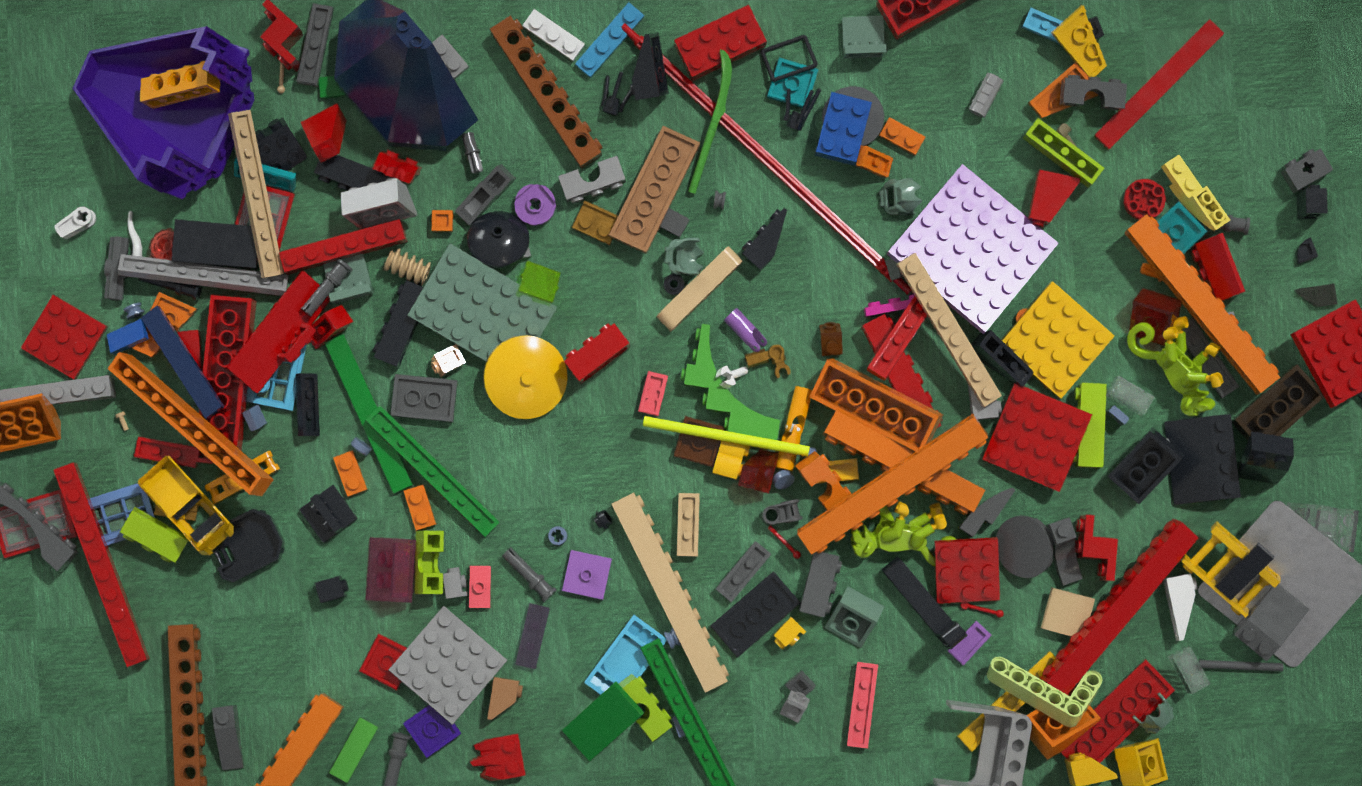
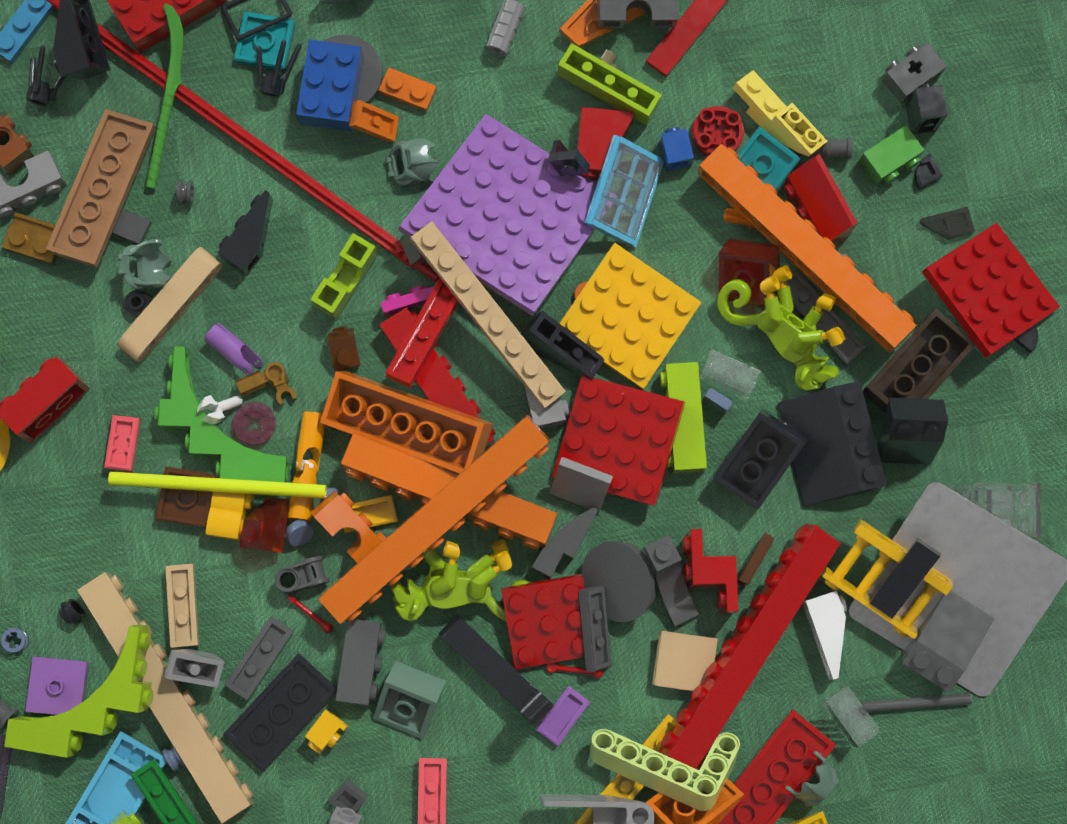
camera: 10 degrees left, 5 degrees down
none -> lime arch [4,624,153,758]
none -> light grey slope [164,649,225,688]
none -> clear pink gear [233,402,276,445]
none -> lime arch [310,233,378,320]
none -> black bracket [548,140,590,176]
none -> light grey tile [549,457,613,512]
none -> dark grey tile [579,585,612,672]
none -> clear piece [584,135,664,248]
none -> blue brick [660,127,694,171]
none -> reddish brown tile [737,533,774,586]
none -> bright green brick [859,125,924,185]

